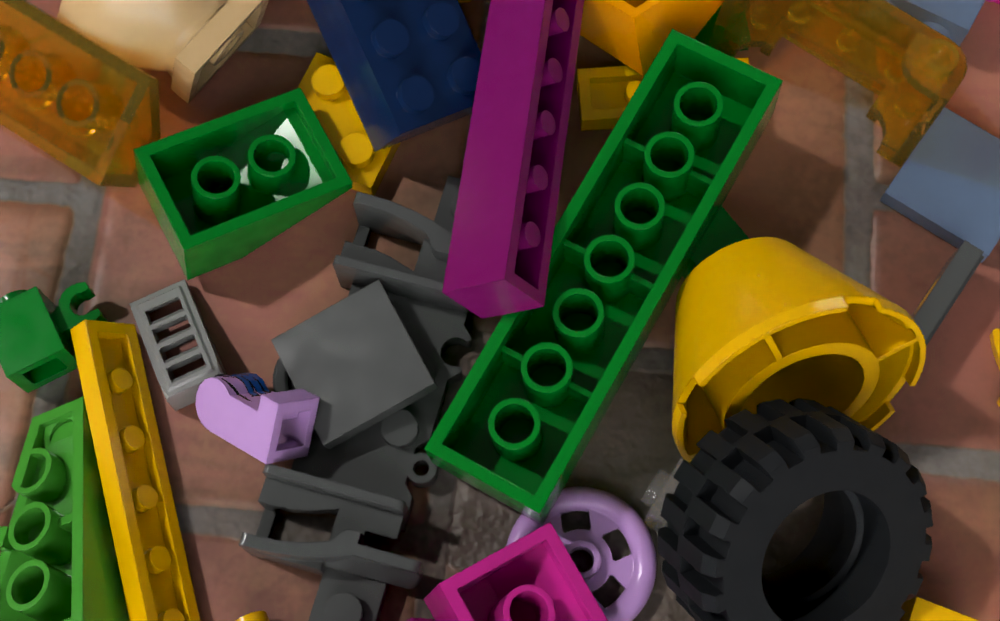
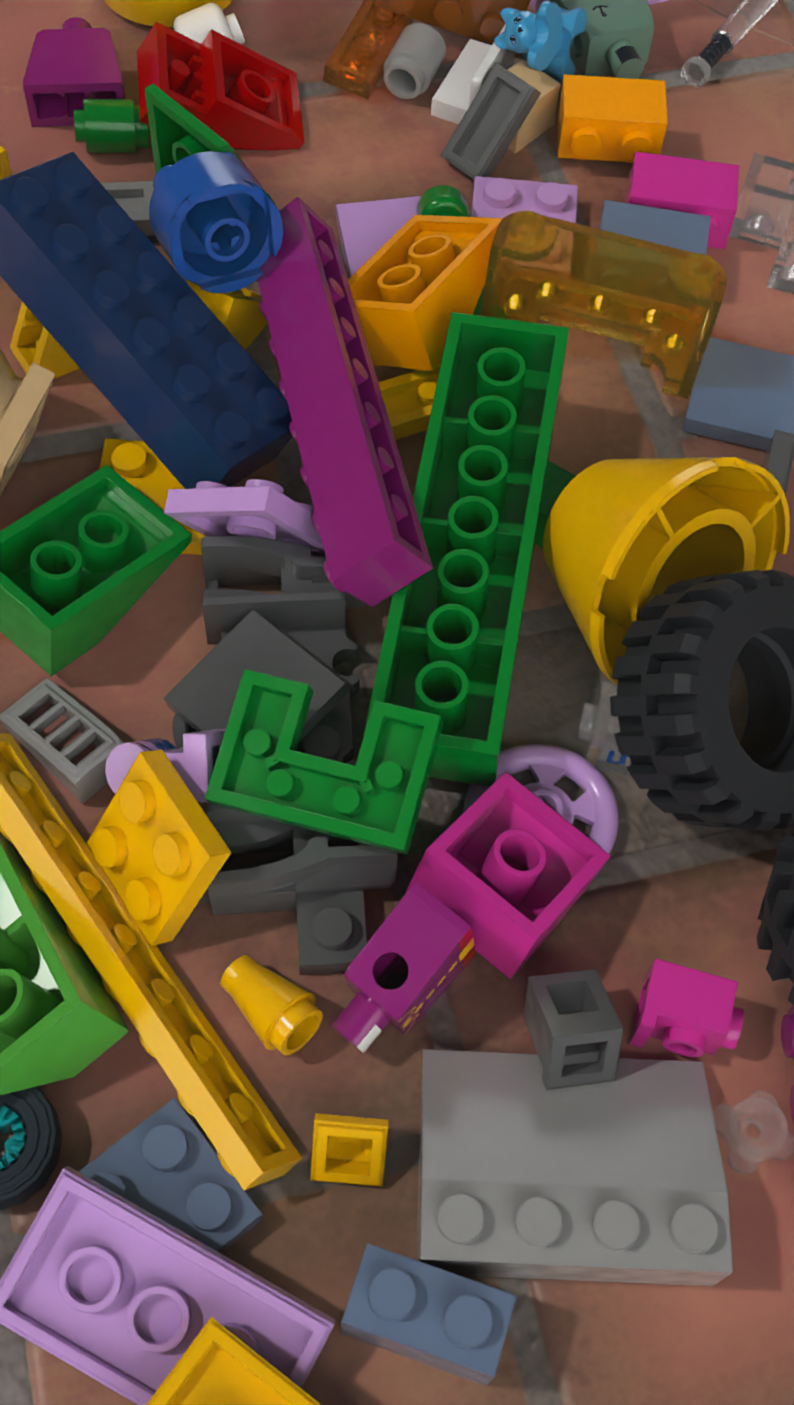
camera: 25 degrees left, 10 degrees down
none -> yellow plate [87,749,232,946]
none -> lavender plate [164,479,325,554]
none -> green plate [204,669,444,855]

